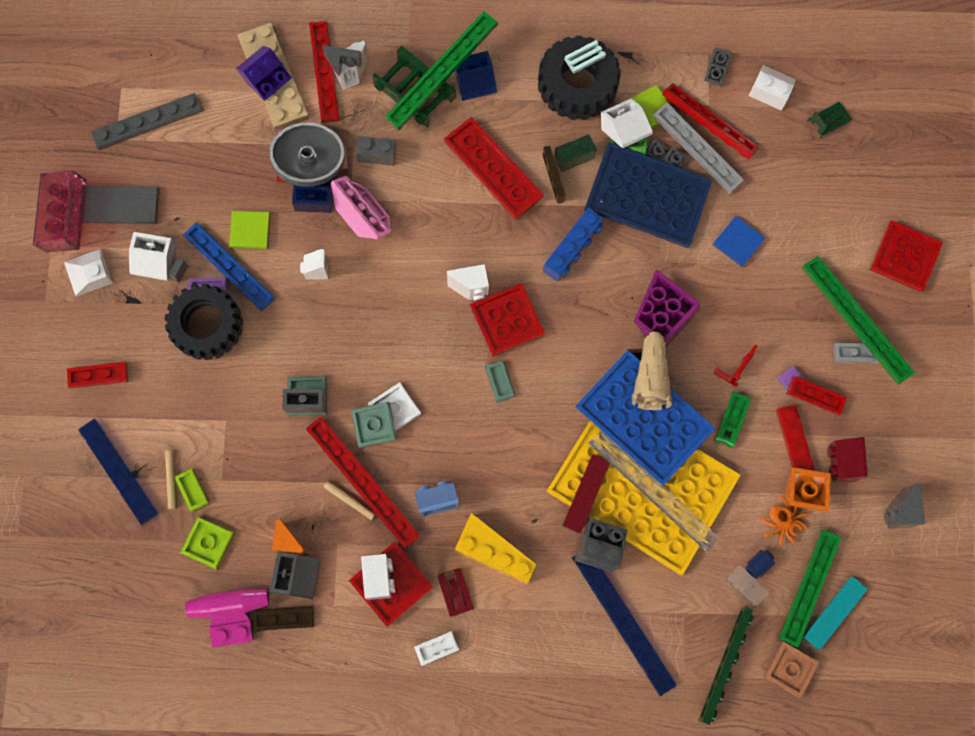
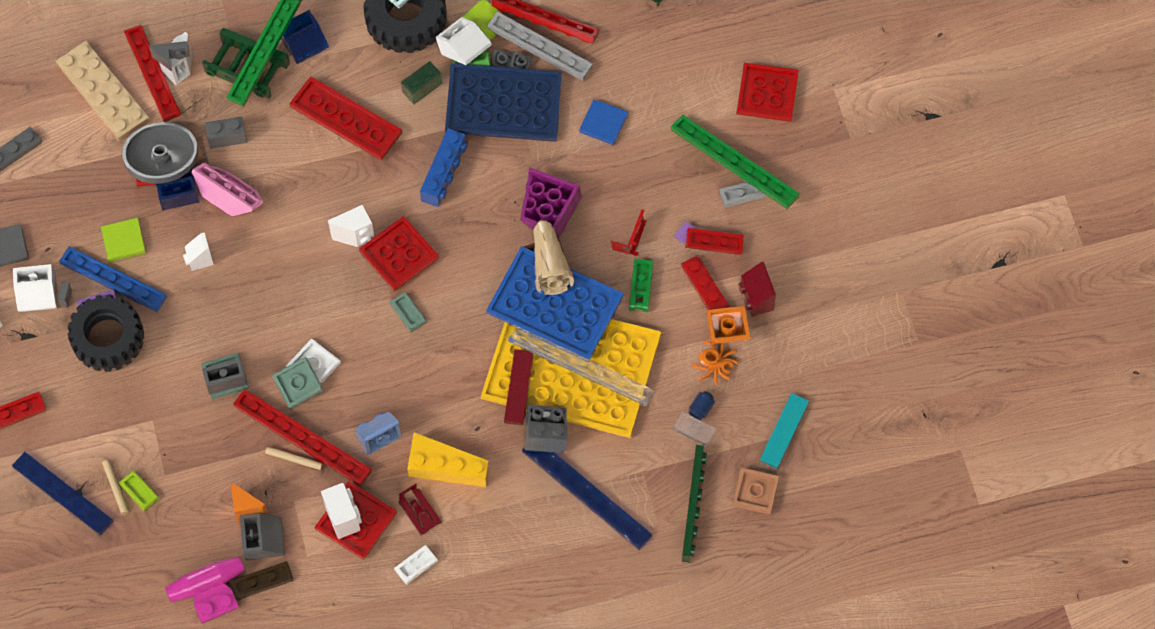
camera: 10 degrees left, 10 degrees down
lime tile [180,517,235,569] -> none
dark purple slope [236,46,292,101] -> none
dark brown tile [542,146,566,204] -> none
green plate [778,529,841,648] -> none
dark grey slope [884,484,925,529] -> none

